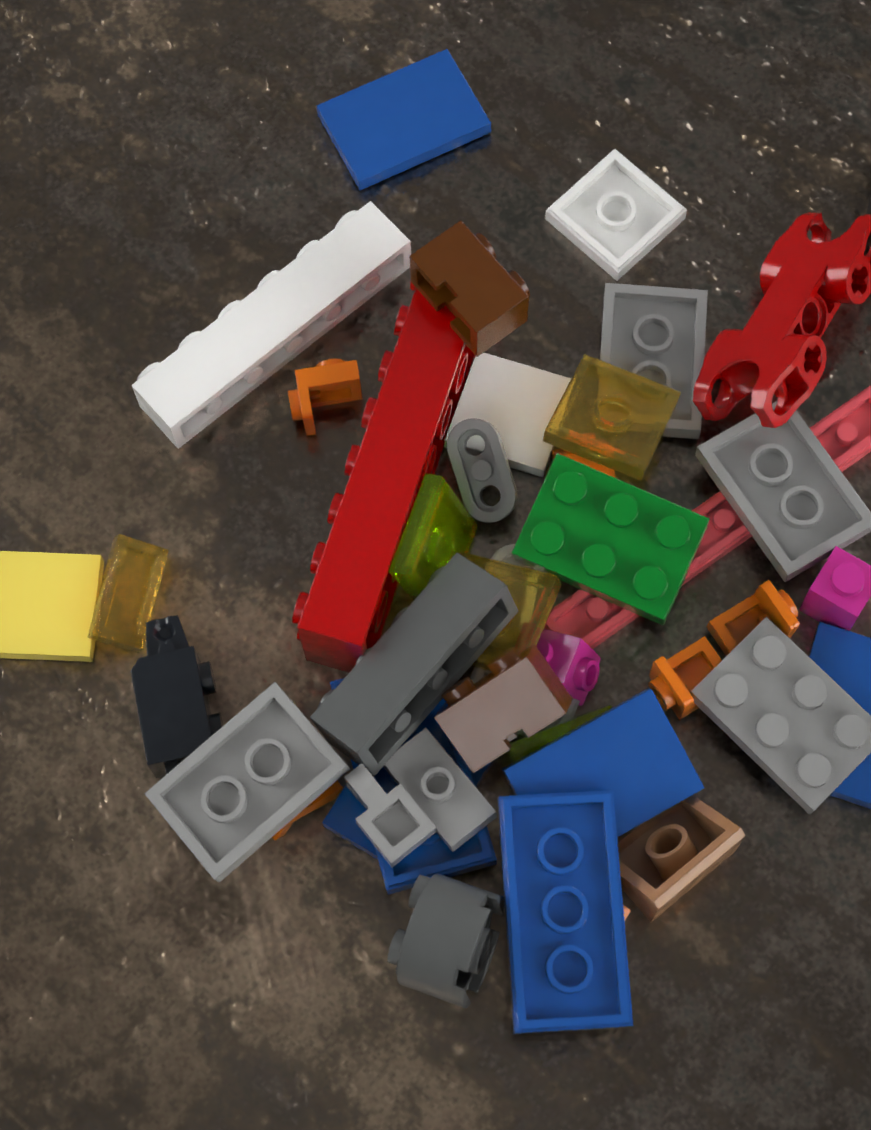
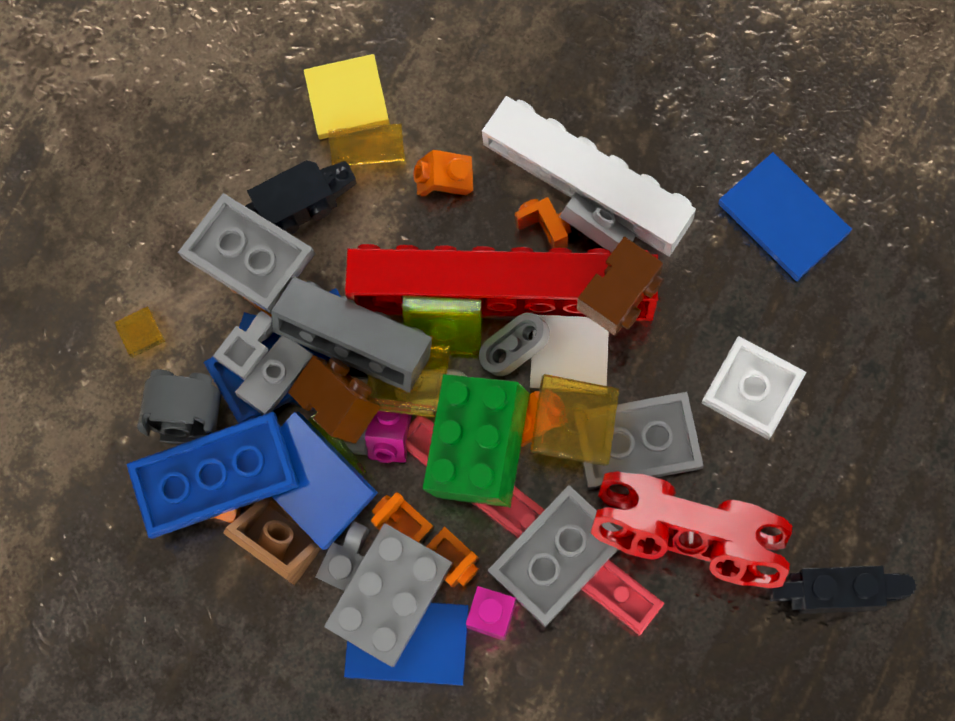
camera: 80 degrees right, 5 degrees up
none -> clear yellow tile [114,306,166,358]
none -> light grey plate [315,521,370,591]
none -> orange bracket [413,150,473,196]
none -> light grey plate [560,192,636,253]

